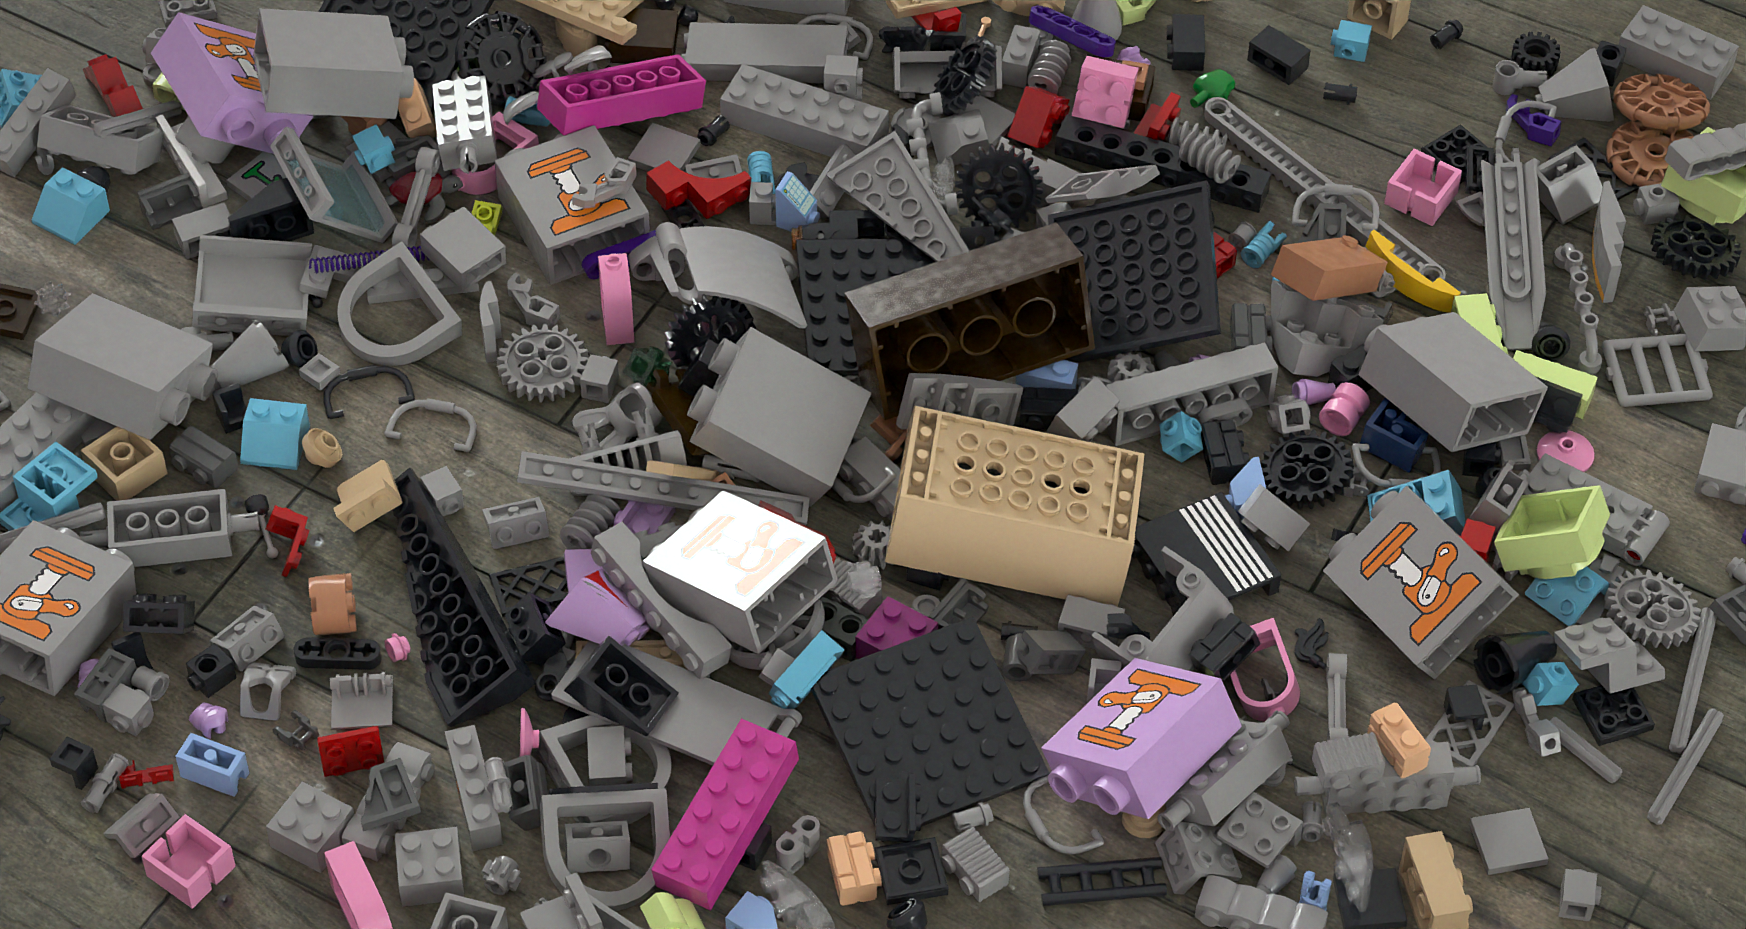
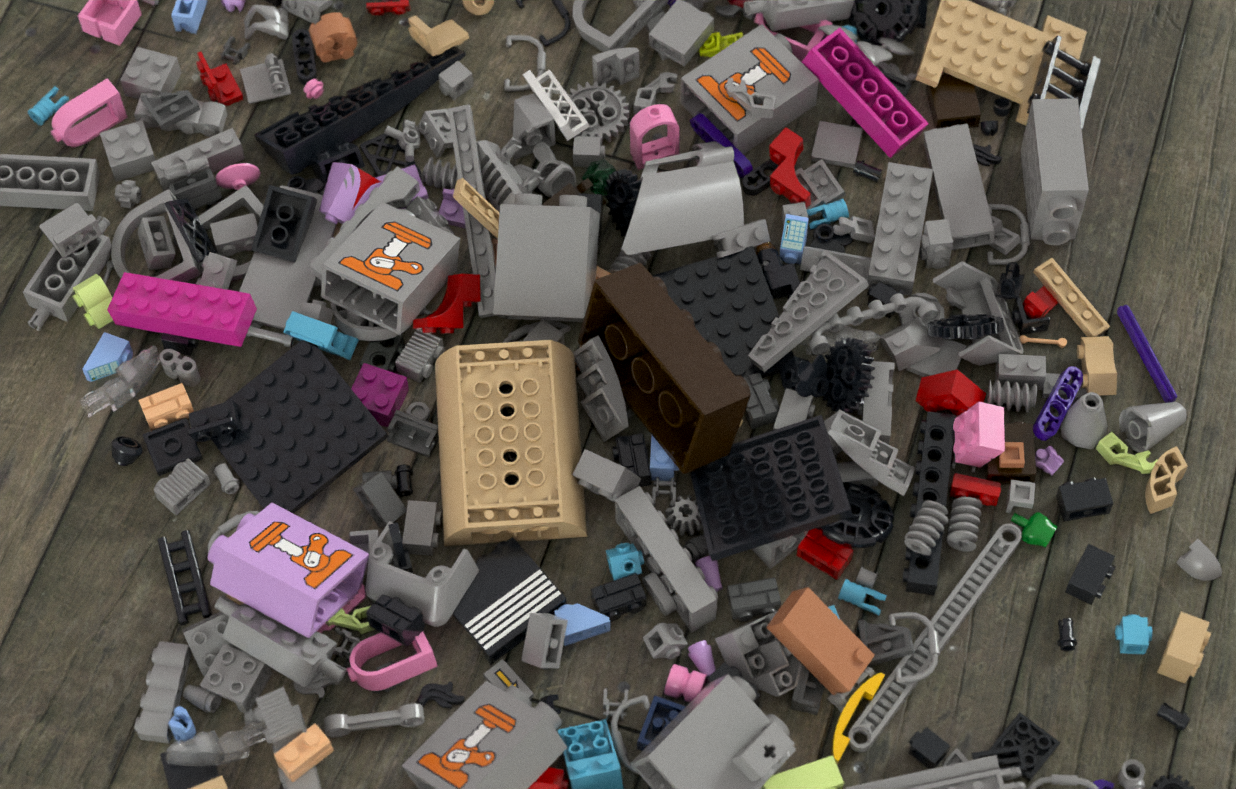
camera: 80 degrees right, 10 degrees up
clear gear [847,560,882,599] -> none
black gear [1260,429,1354,510] -> none
bright pink piece [1384,149,1462,226] -> none
none -> light grey brick [196,252,237,290]
none -> light grey piece [384,119,420,162]
none -> light grey tile [483,659,534,700]
none -> light grey slope [513,93,556,159]
none -> white fence [523,70,590,141]
none -> light grey hinge [712,219,770,258]
none -> light grey brick [732,721,795,782]
none -> light grey plate [833,216,875,243]
none -> black brick [909,727,950,769]
none -> light grey panel [1006,480,1035,513]

